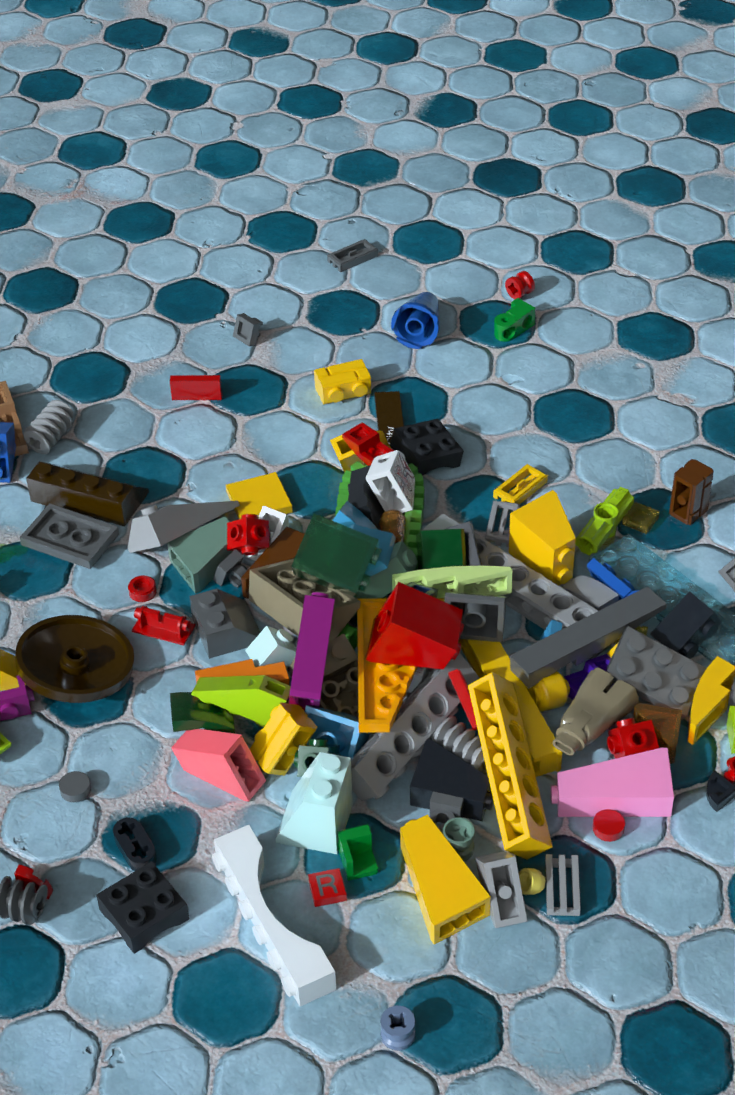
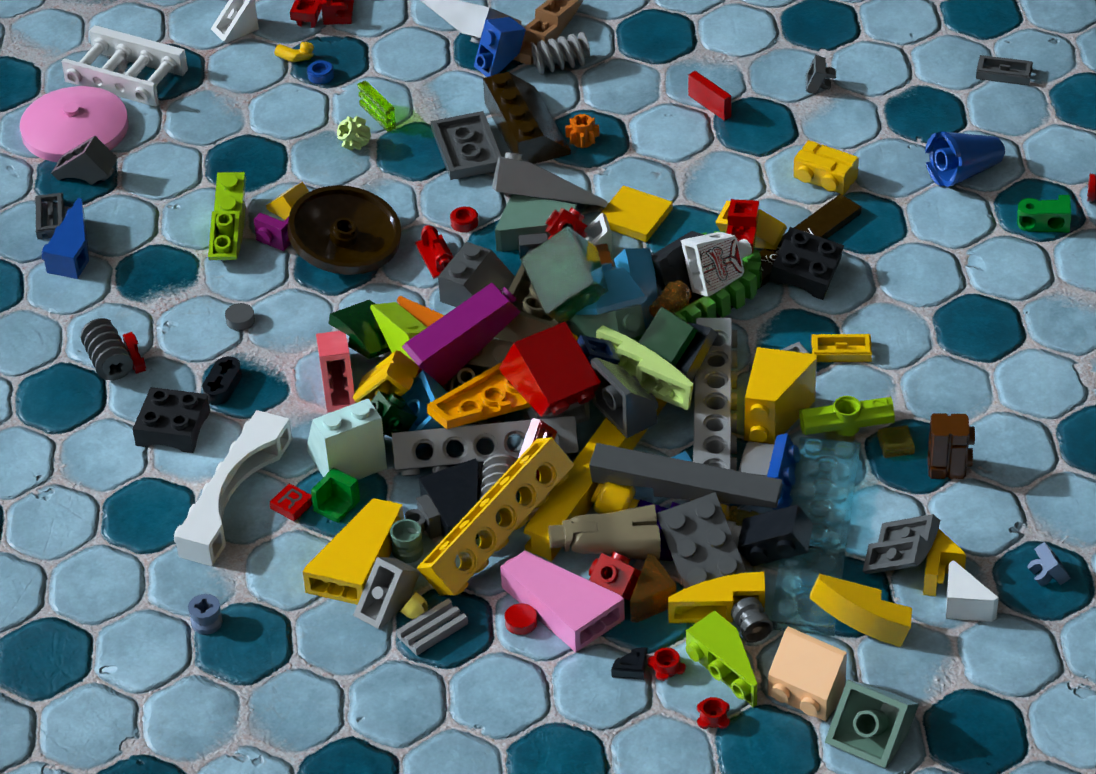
camera: 50 degrees right, 0 degrees up
none -> orange gear [565,114,599,148]

